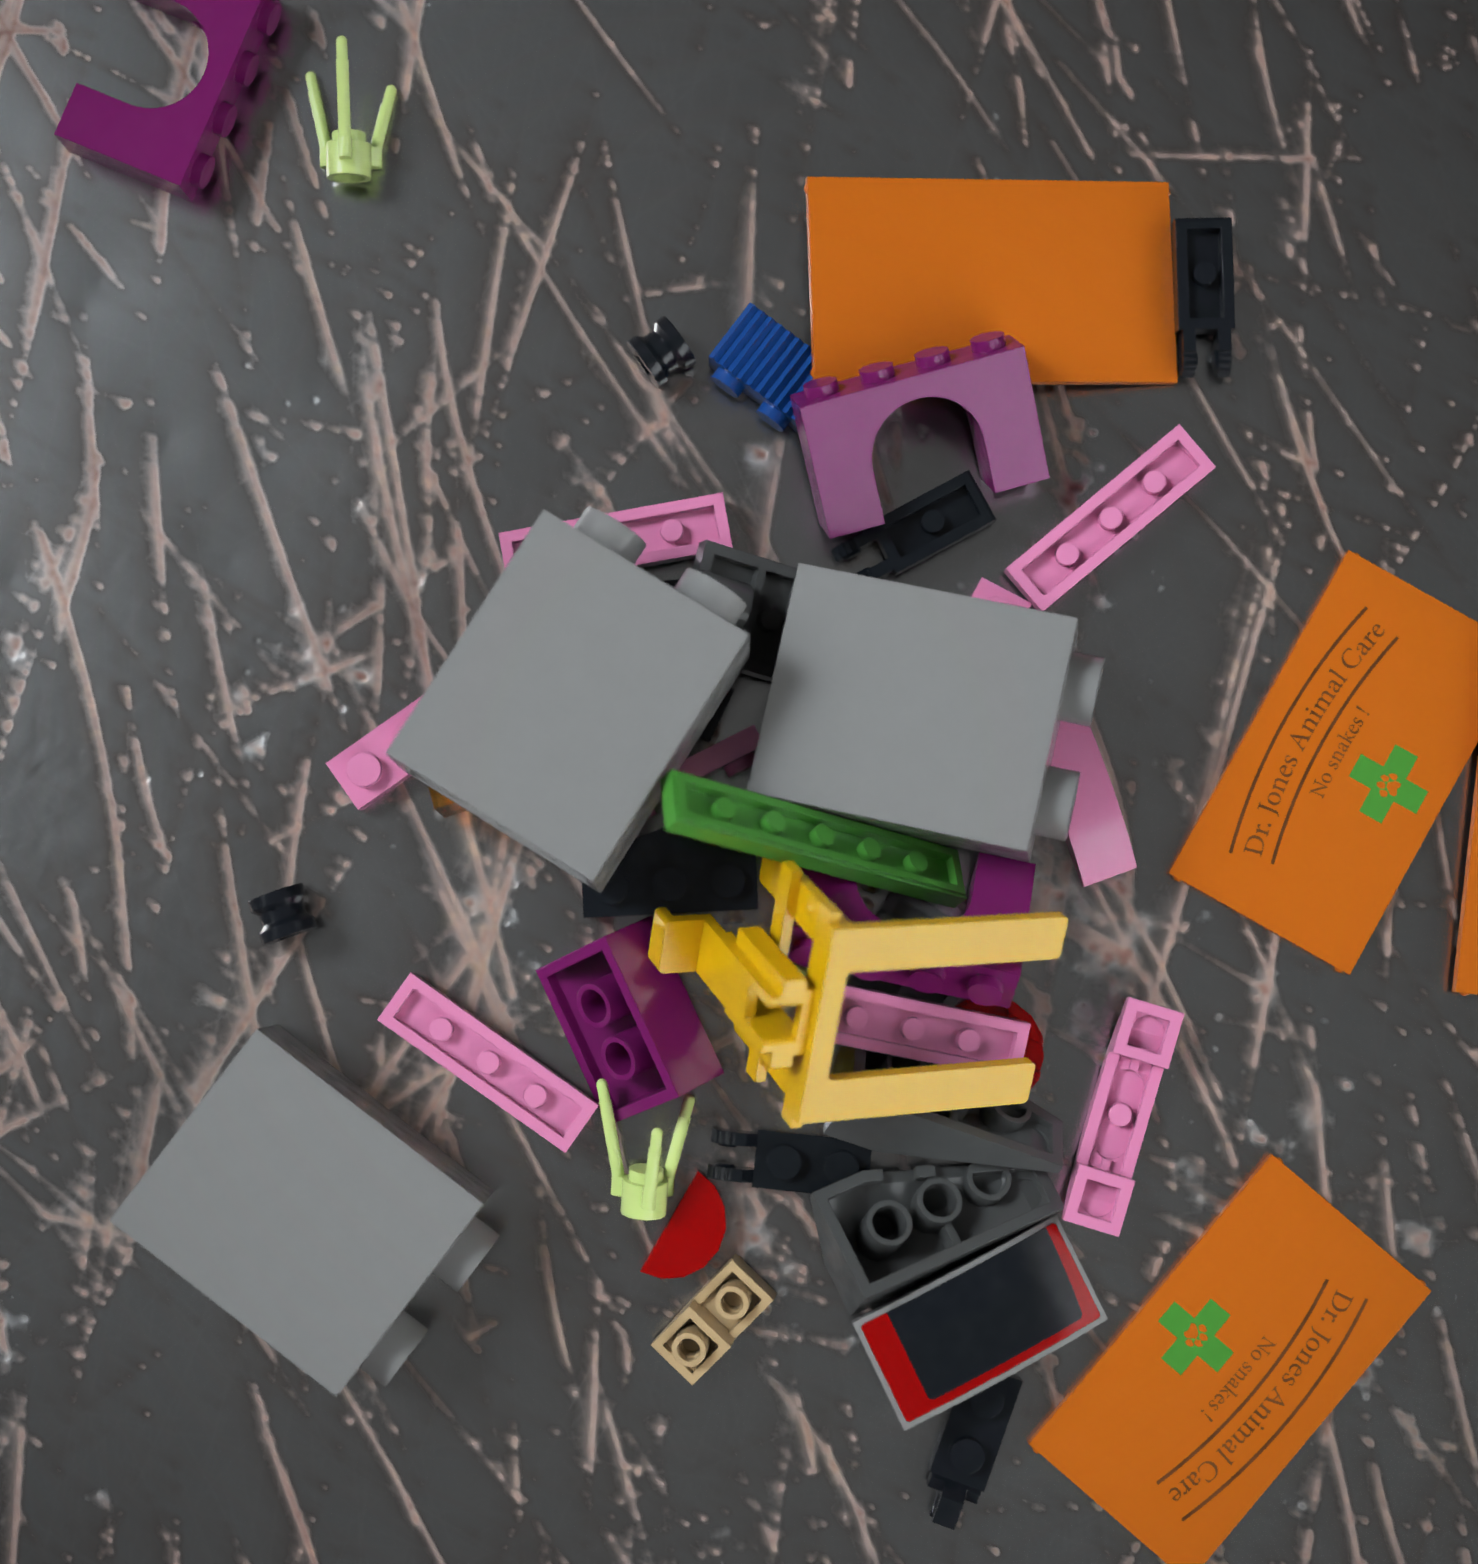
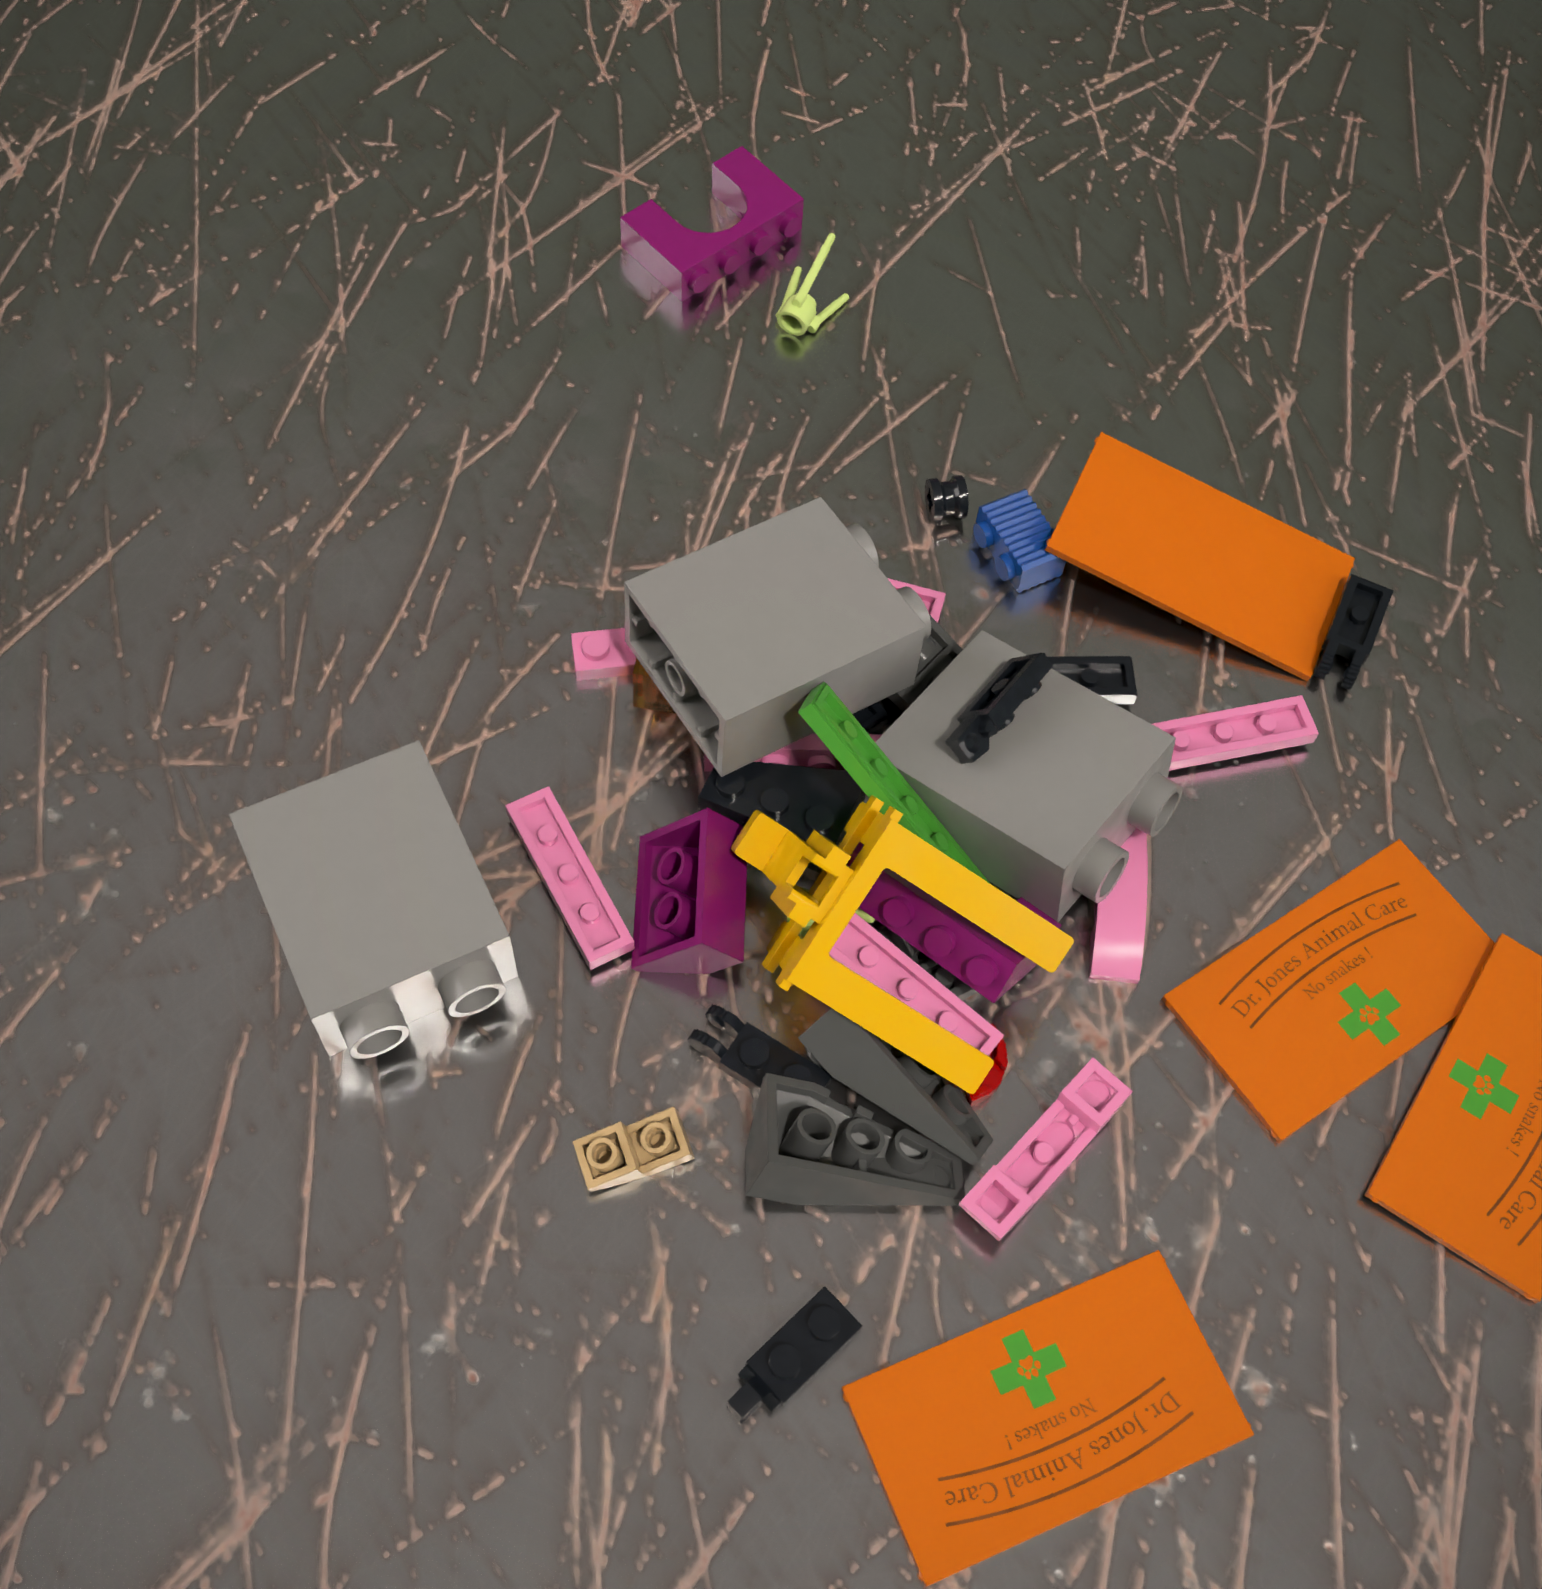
camera: 25 degrees right, 25 degrees down
black wheel [248,883,318,946] -> none
yellowish green plant [596,1078,695,1220] -> none
red tile [640,1169,726,1279] -> none
magenta arch [790,331,1050,539] -> none
black slope [851,1214,1108,1431] -> none
none -> black hinge [945,652,1053,764]

